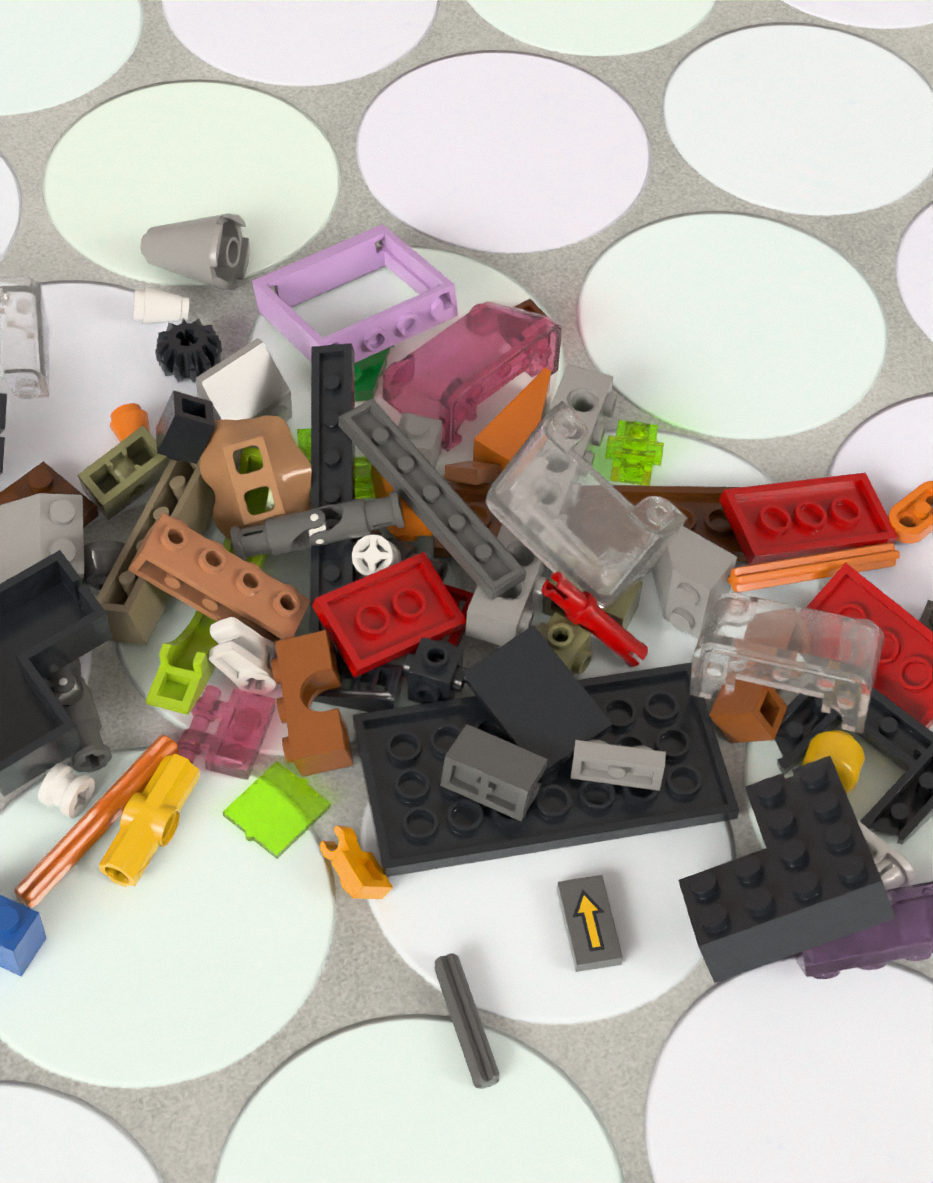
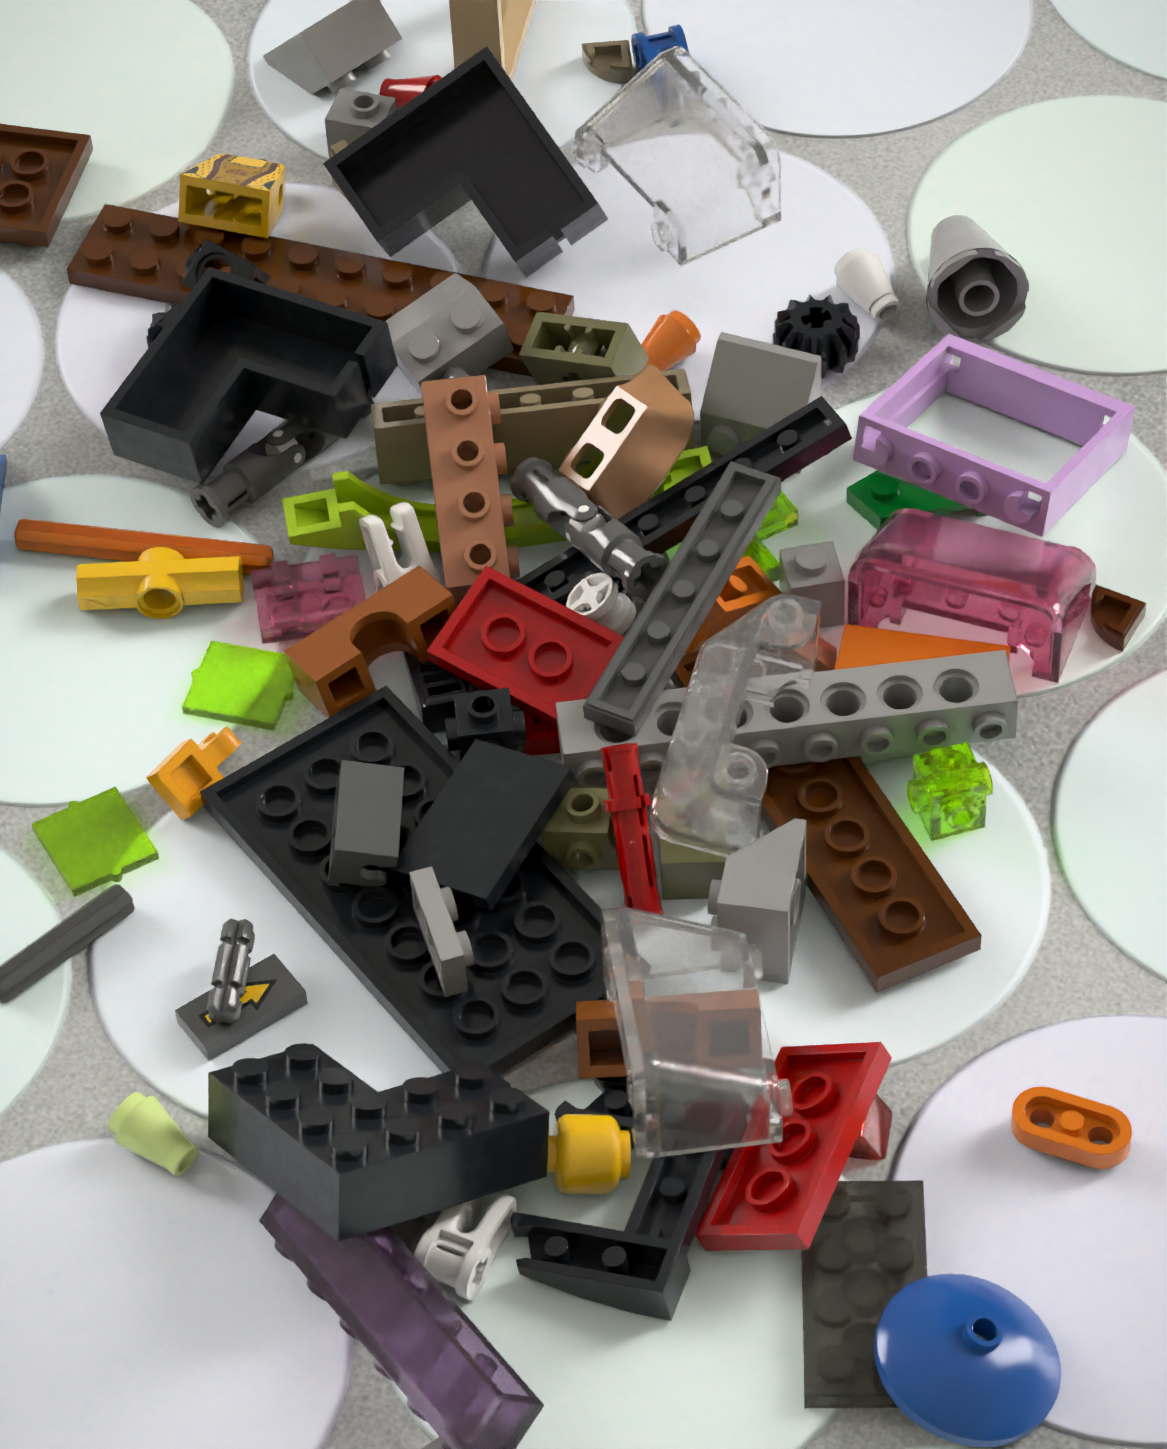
camera: 70 degrees right, 5 degrees down
white wheel [38,762,95,819] -> none
black brick [156,390,215,464] -> none
red plate [719,472,898,565] -> none
orange axle [727,543,900,593] -> none
none -> clear neon green piece [31,786,159,897]
none -> yellowish green cone [108,1092,199,1177]
none -> dark grey axle [207,918,255,1024]

